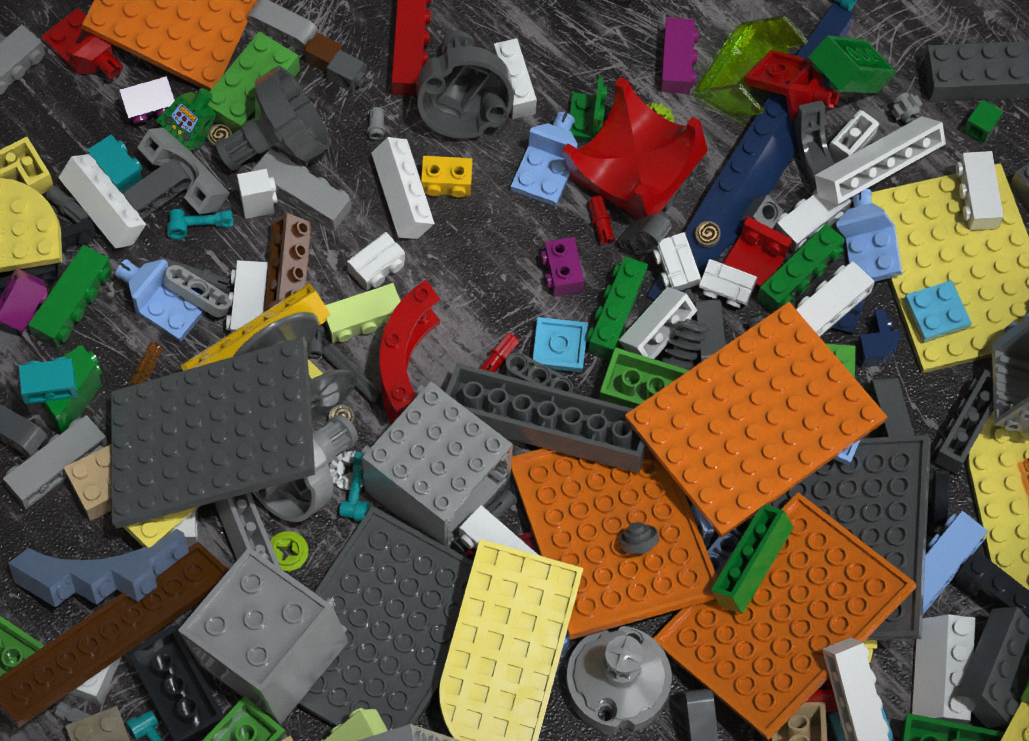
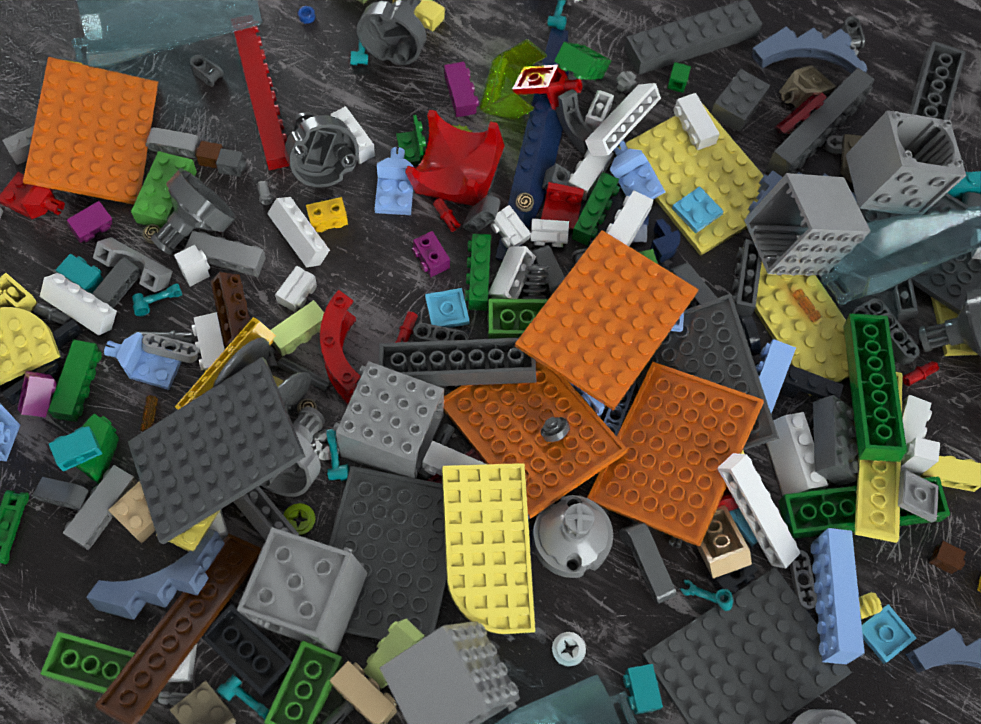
camera: 20 degrees left, 0 degrees up
green torso [156,88,216,151] -> none
green brick [711,504,794,614] -> none

